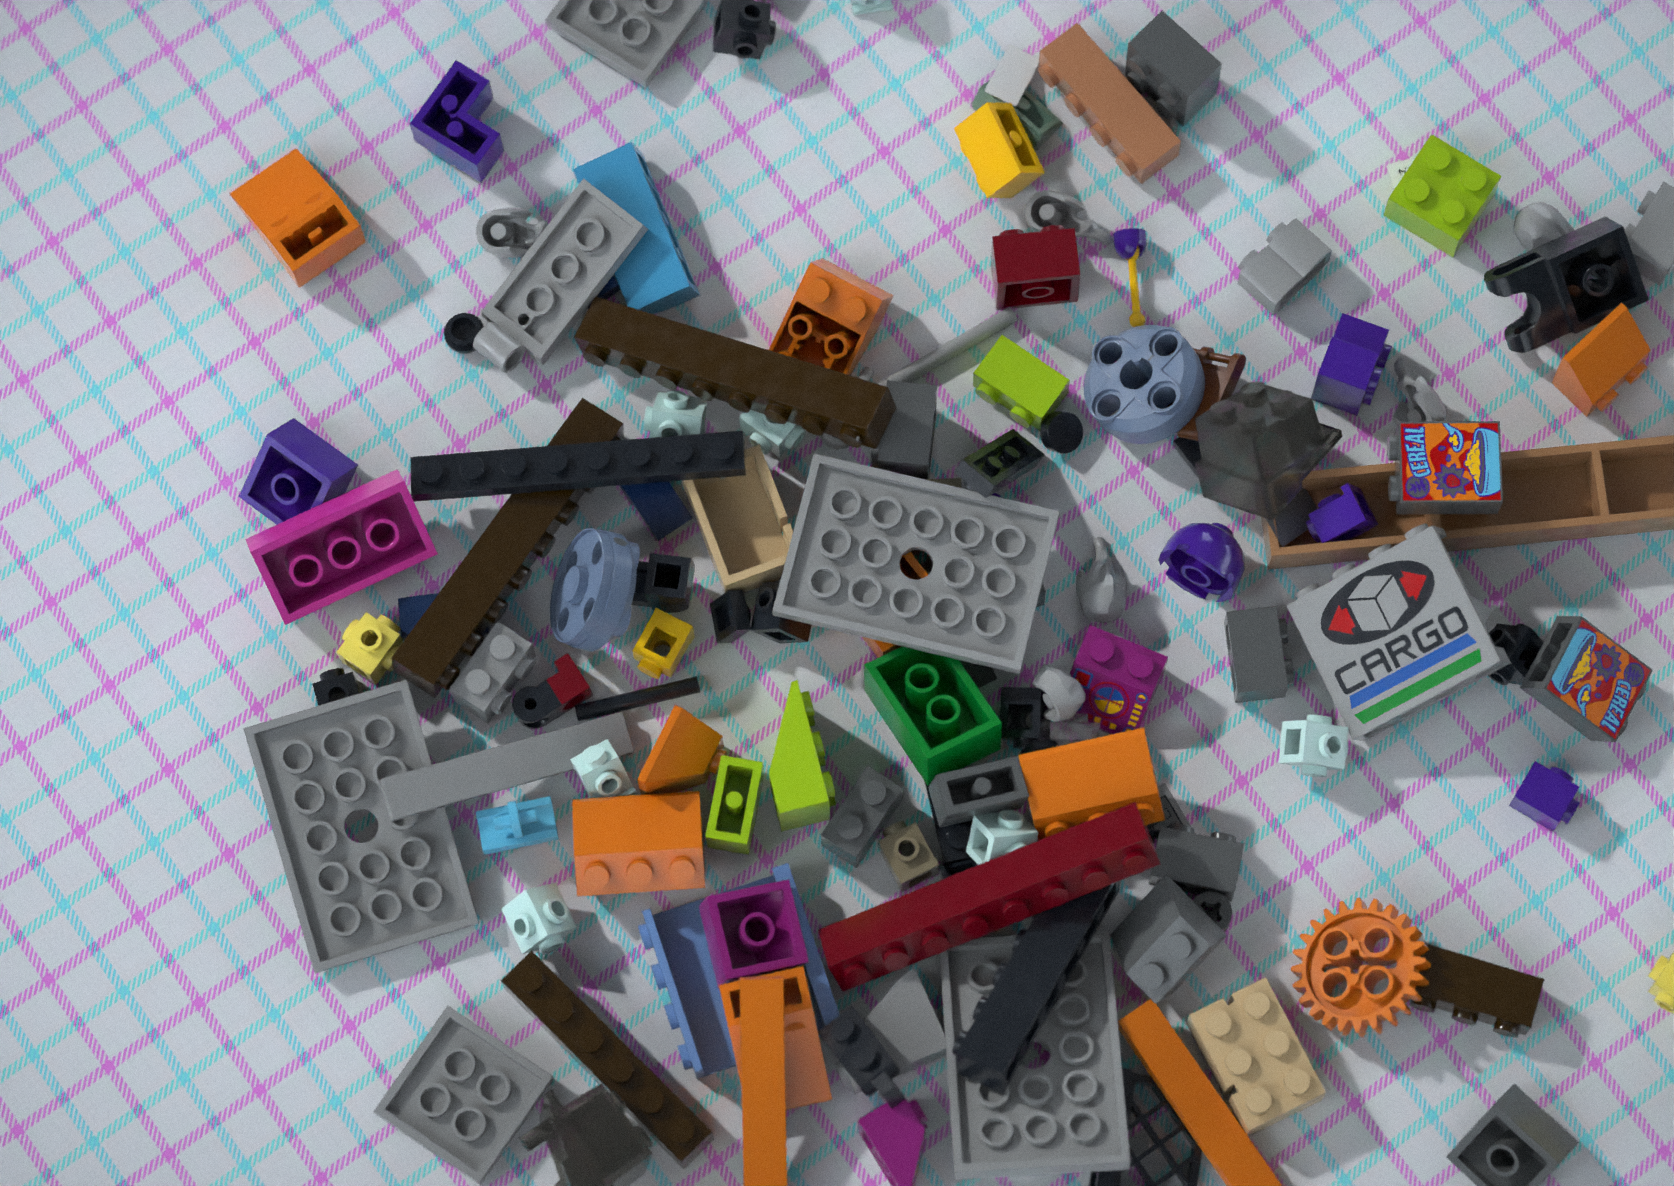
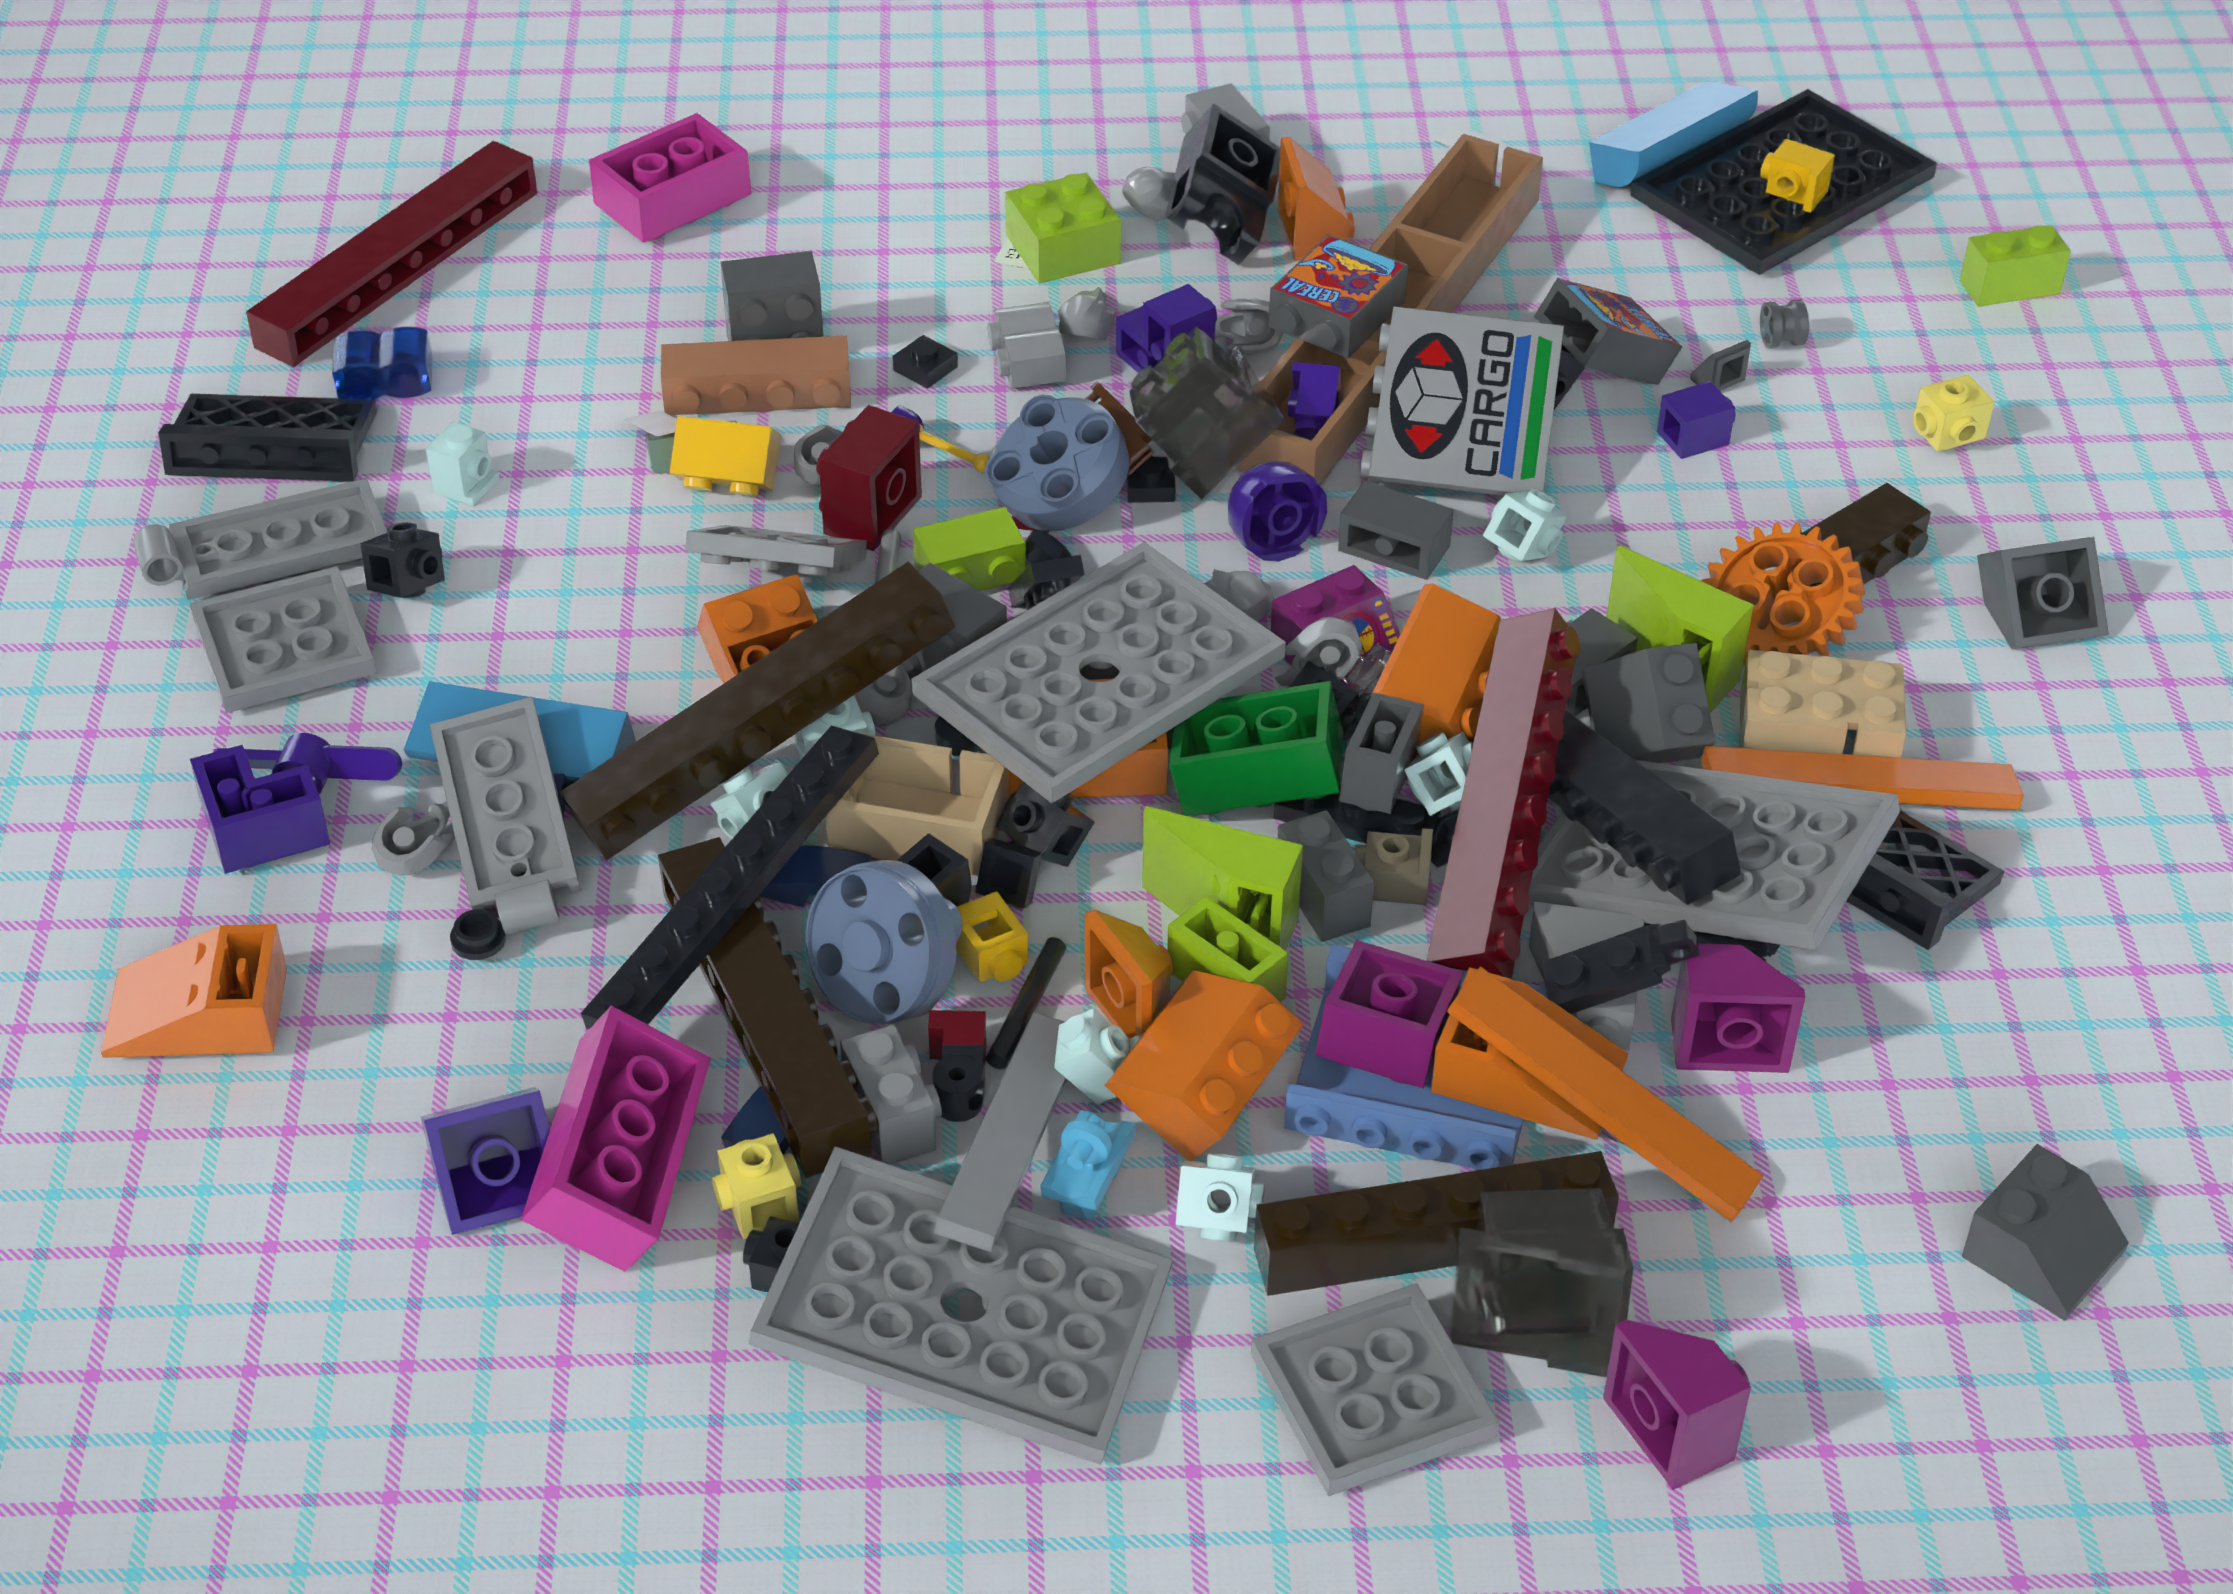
camera: 60 degrees left, 30 degrees down
none -> dark purple piece [214,733,402,795]
none -> light grey plate [685,525,867,576]
none -> black plate [892,335,958,389]
none -> light grey piece [1057,287,1115,340]
none -> lime slope [1606,545,1753,713]
none -> dark grey slope [1690,340,1751,391]

